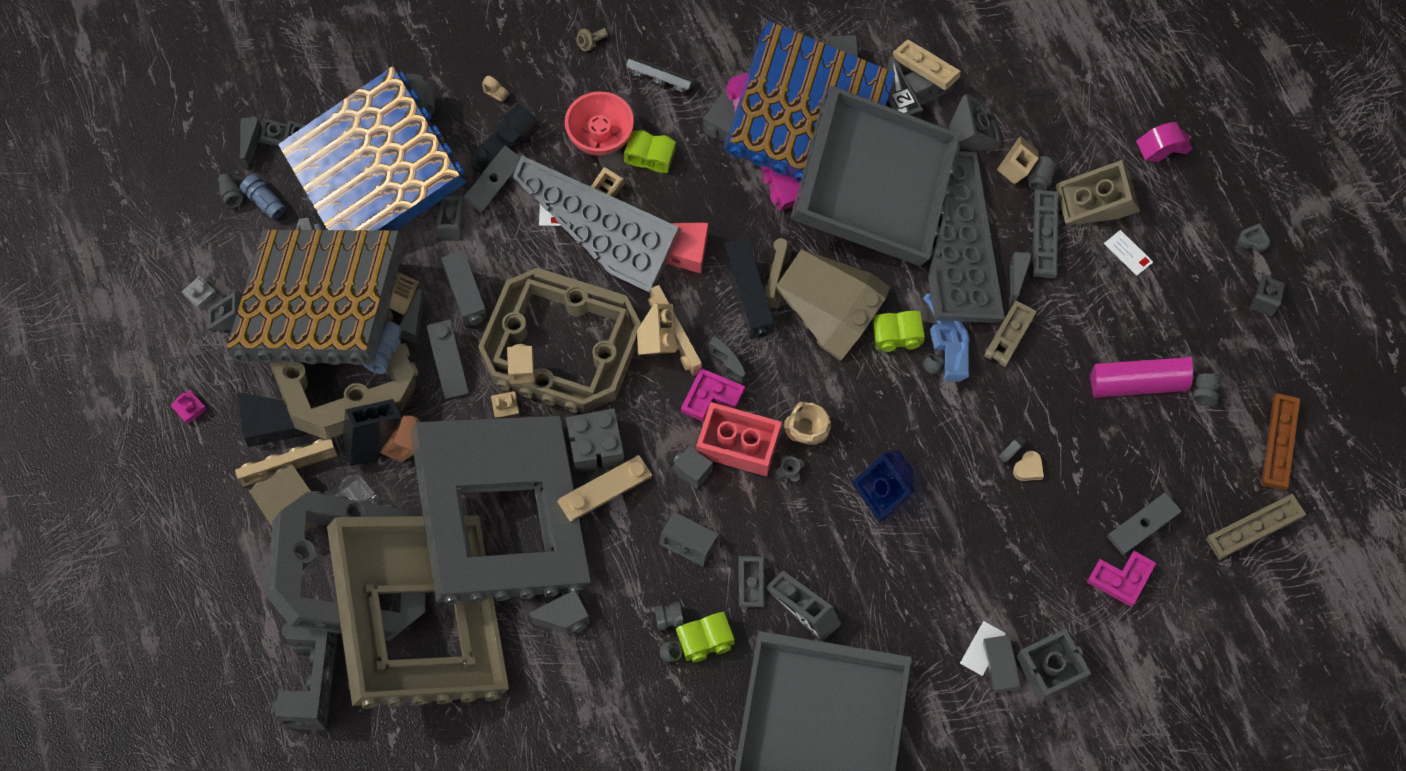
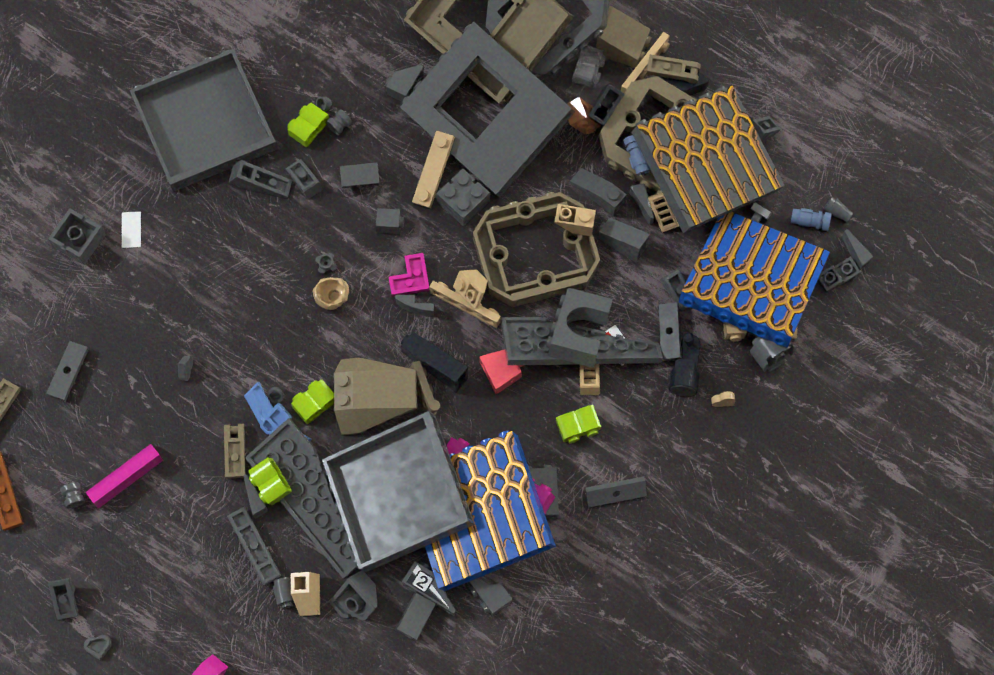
camera: 145 degrees right, 5 degrees up
dark pink tile [171,390,207,425] -> none
light grey tile [182,276,217,310] -> none
tan tile [491,391,520,419] -> none
tan brick [507,344,535,384] -> none
coral piece [565,91,634,156] -> none
dark tan plate [577,28,608,51] -> none
coral brick [696,402,782,477] -> none
clear blue slope [851,450,914,522] -> none
tan plate [893,40,960,90] -> none
dark grey slope [983,635,1020,693] -> none
tan tile [1013,451,1044,481] -> none
dark tan slope [1056,160,1140,225] -> none
dark pink plate [1087,551,1156,607] -> none
white sticker [1104,230,1153,275] -> none
none -> lime brick [248,457,292,505]
none -> dark grey arch [546,288,613,368]
none -> tan slope [554,204,596,236]
none -> dark tan plate [646,54,701,84]

